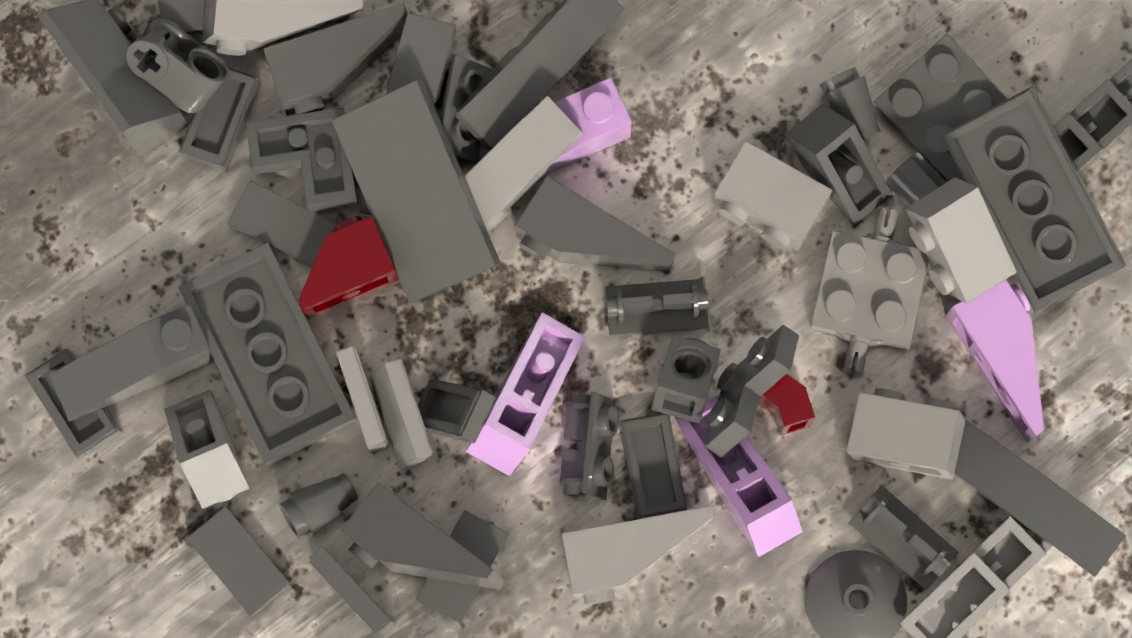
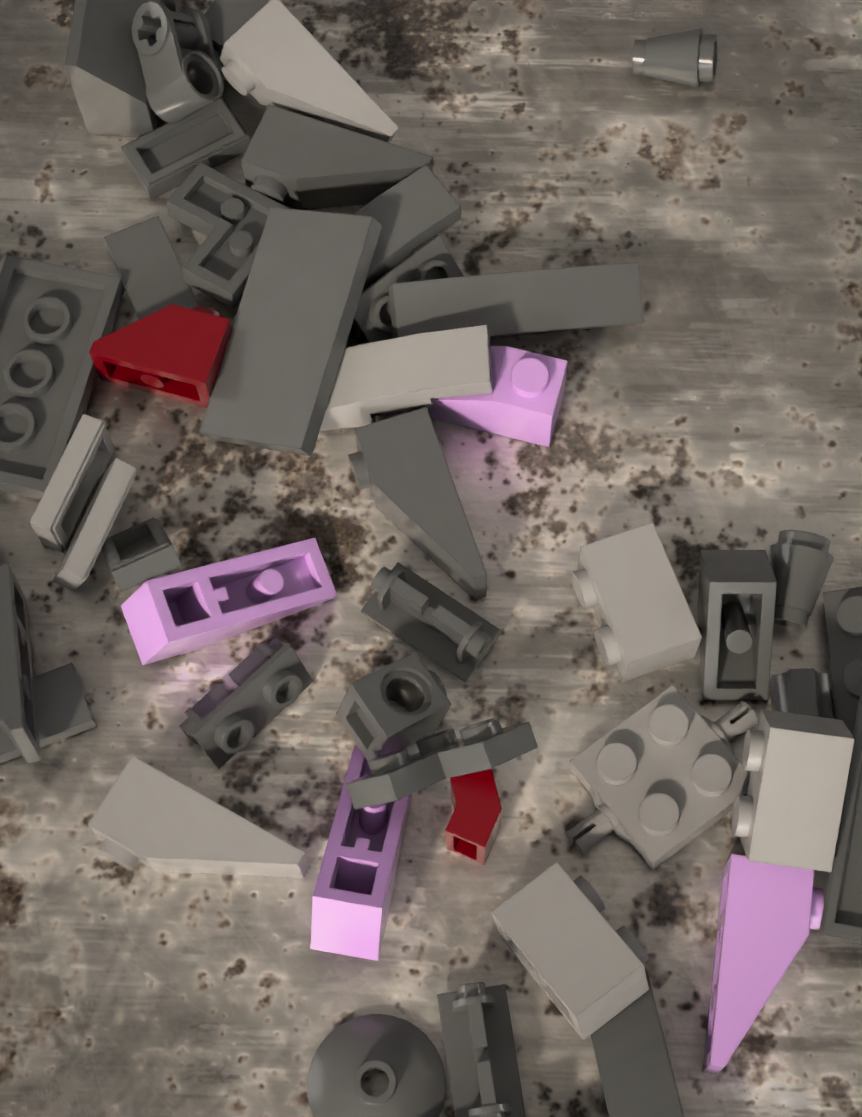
camera: 40 degrees right, 10 degrees down
dark grey tile [619,413,688,520] -> none

